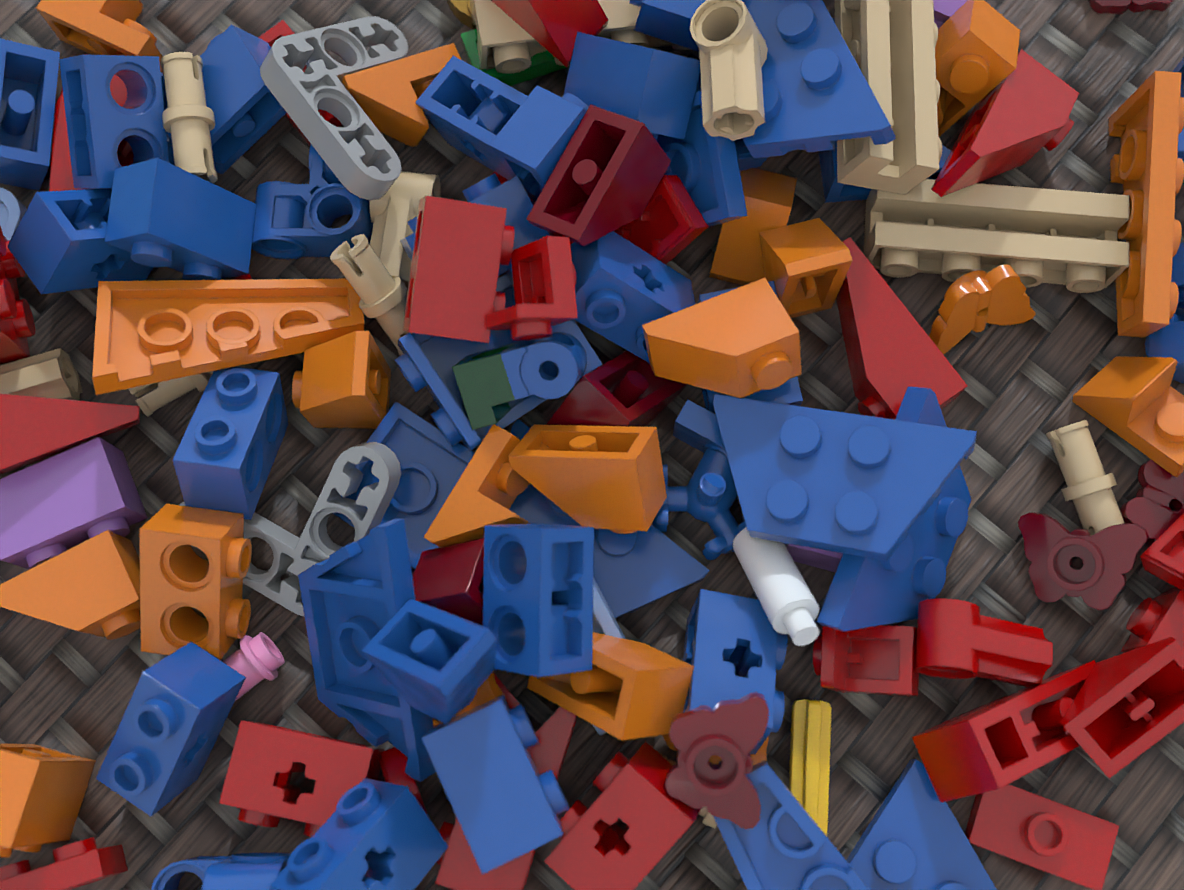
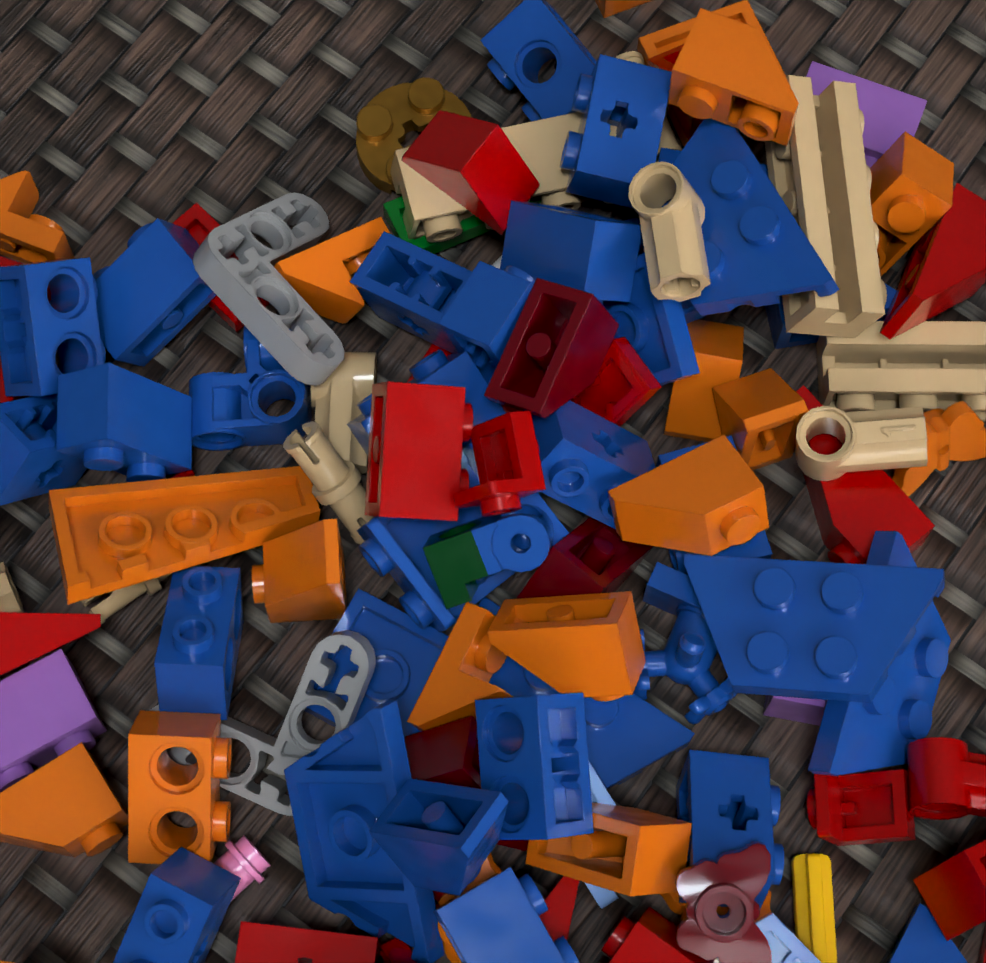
camera: 10 degrees left, 5 degrees down
tan pin [160,52,217,183] -> none
white cylinder [733,527,819,646] -> none
none -> tan piece [795,406,928,481]

